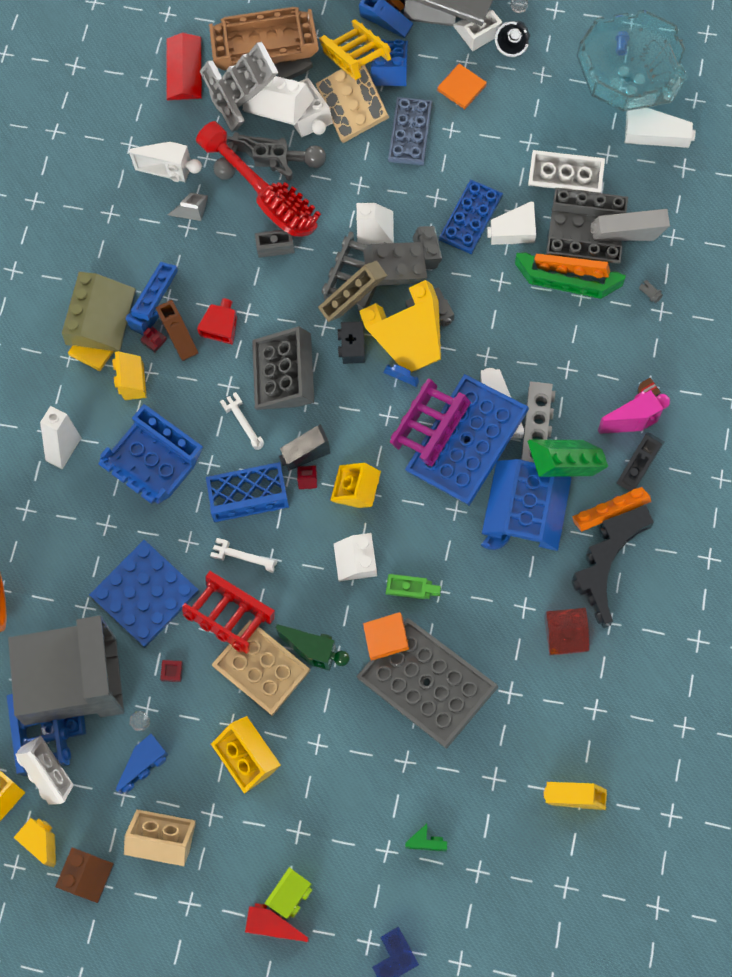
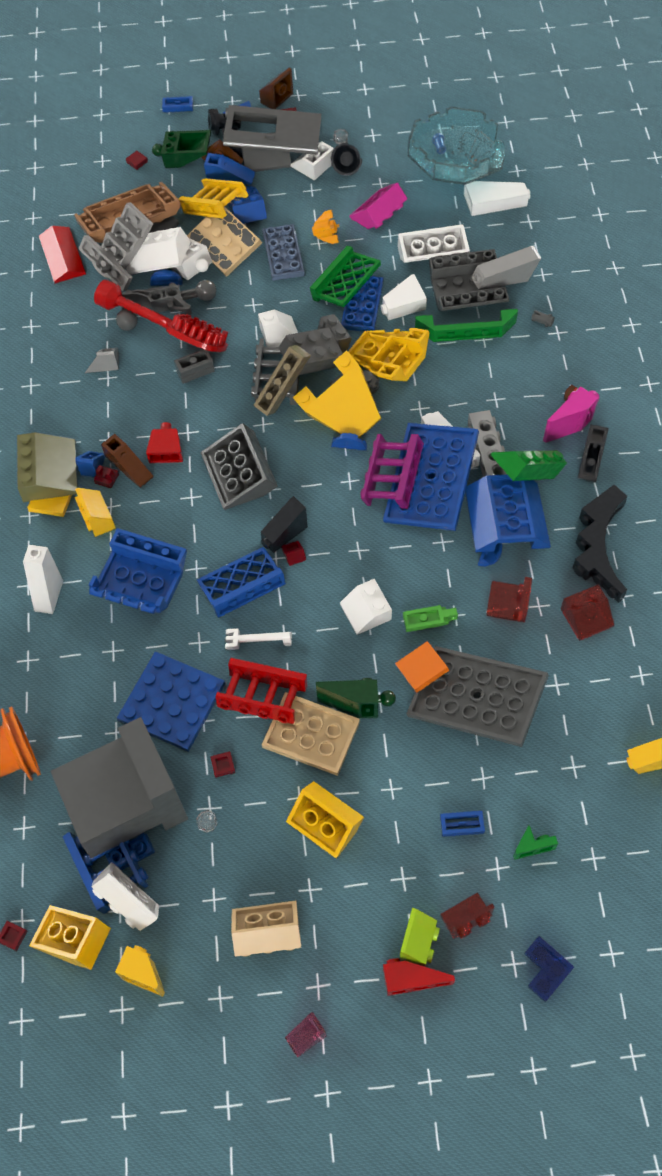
camera: 20 degrees left, 10 degrees down
reddish brown slope [55,847,114,903] -> none
blue slope [116,734,168,794] -> none
white slope [129,142,202,182] -> none
blue plate [131,262,178,321] -> none
white hinge [220,392,264,450] -> none
yellow slope [330,463,381,508] -> none
black brick [338,321,365,364] -> none
orange tile [437,64,487,109] -> none
orange plate [534,253,610,278] -> none
orange plate [572,487,651,532] -> none
none -> blue tile [150,270,183,286]
none -> clear pink slope [285,1012,327,1057]
none -> green fence [310,245,381,307]
none -> light orange brick [312,210,340,244]
none -> yellow wedge [348,328,430,381]
none -> dark pink slope [349,182,407,229]
none -> blue tile [440,811,485,837]
none -> clear red bracket [440,892,495,939]
none -> clear red bracket [486,577,532,623]

